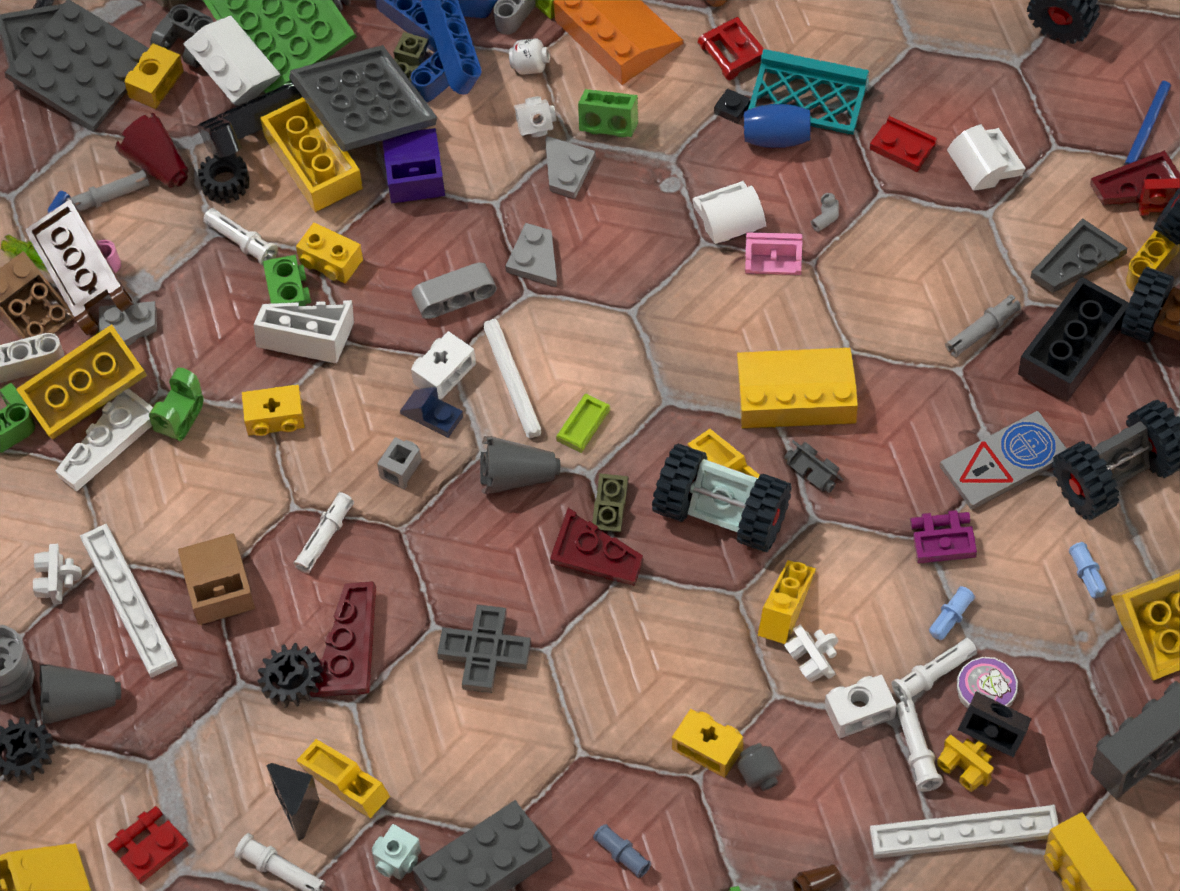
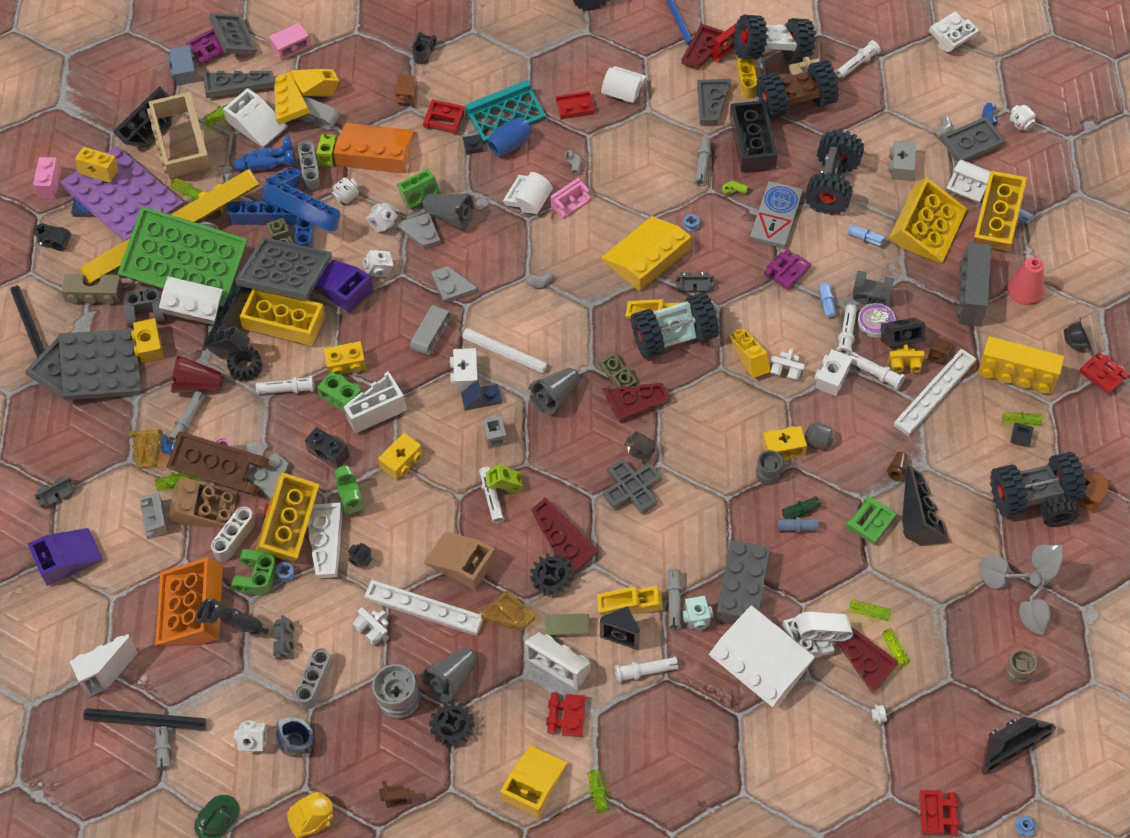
camera: 45 degrees left, 0 degrees up
lime tile [556,393,610,453] -> none
none -> clear yellow wing [129,429,163,469]
none -> medium blue bush [276,562,295,582]
none -> black brick [304,427,350,469]
none -> black gear [347,543,372,568]
none -> white brick [363,250,394,277]
none -> dark grey cone [423,194,475,229]
none -> clear yellow wing [479,590,536,632]
none -> lime leg [486,464,523,493]
none -> white slope [524,632,591,690]
none -> light grey arm [526,271,554,288]
none -> olive slope [545,613,590,637]
none -> clear smoke brick [624,431,656,465]
none -> light grey pin [666,569,682,630]
none -> medium blue bush [683,214,700,232]
none -> lime arm [722,181,749,195]
none -> dark grey wheel [756,450,783,485]
none -> dark green axle [782,496,821,519]
none -> dark grey piece [853,270,895,306]
none -> reddish brown bracket [928,337,954,364]

